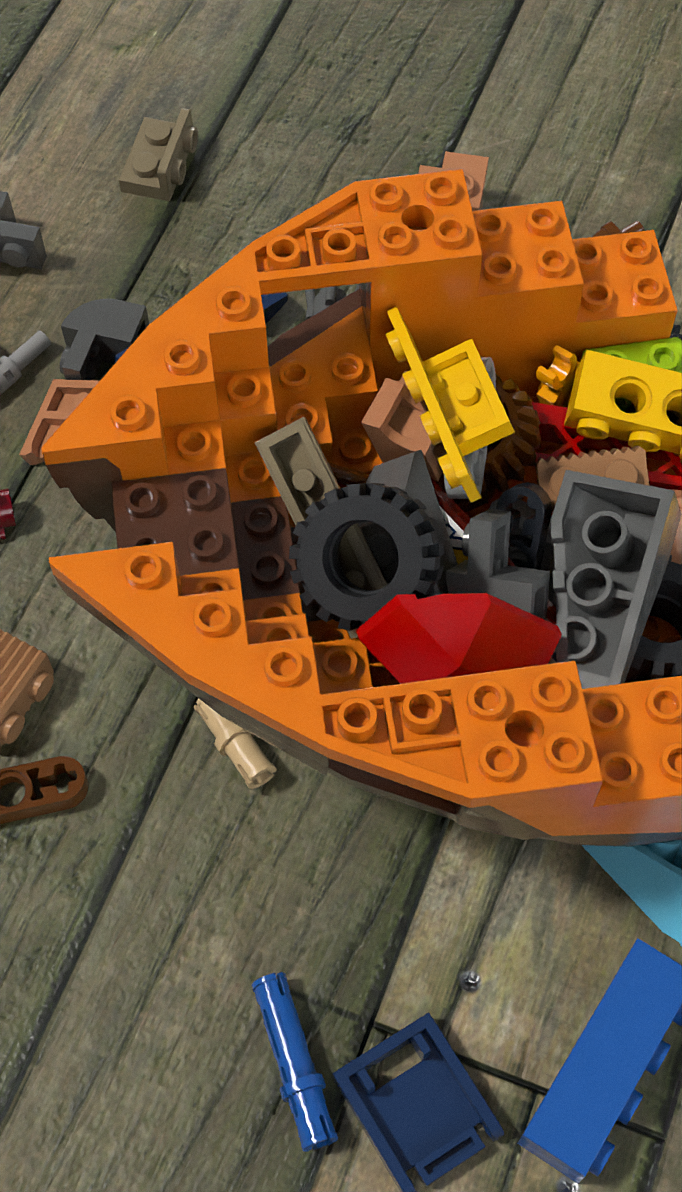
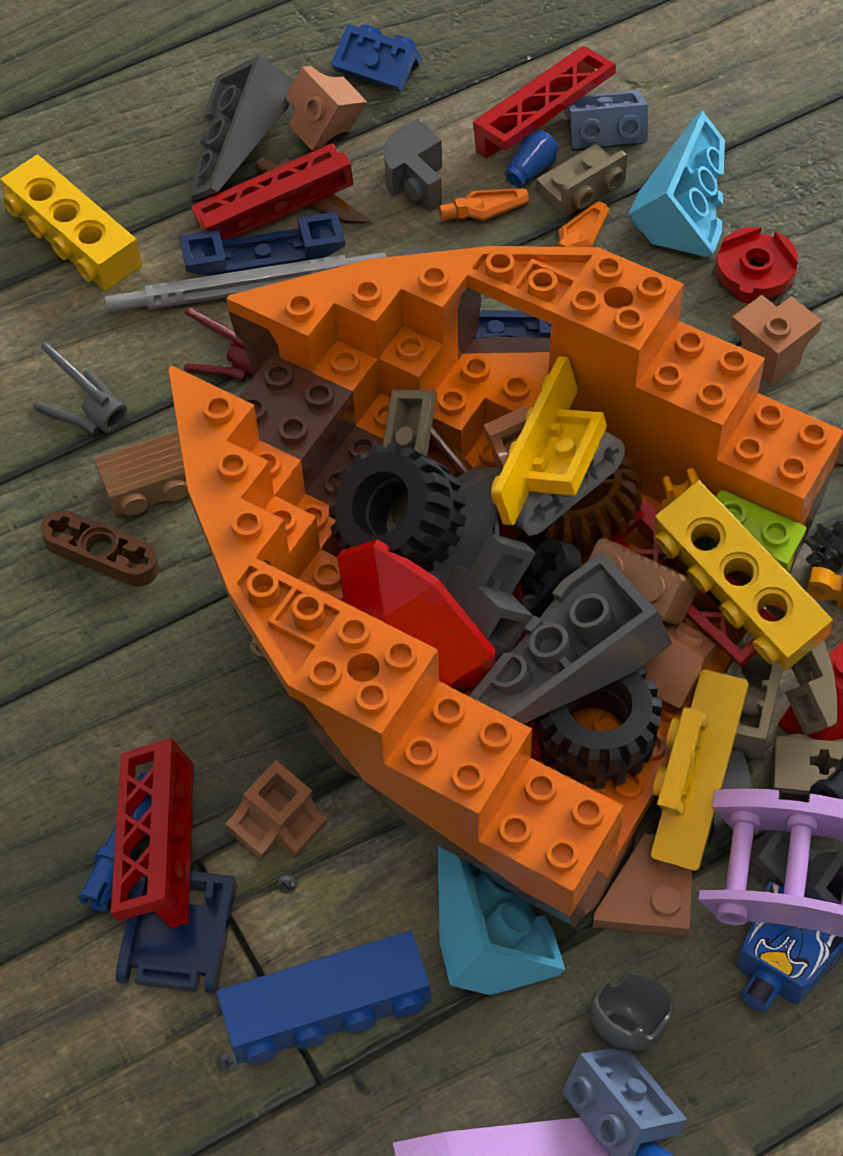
camera: 40 degrees right, 5 degrees down
none -> red fence [111,738,194,928]
none -> nougat brick [225,760,328,860]
none -> orange piece [438,188,530,221]
none -> red fence [473,46,616,158]
none -> blue cone [504,130,559,188]
none -> orange piece [554,201,609,247]
none -> sand blue bracket [564,90,648,149]
none -> medium azure wedge [628,111,725,257]
none -> red plate [715,227,798,304]

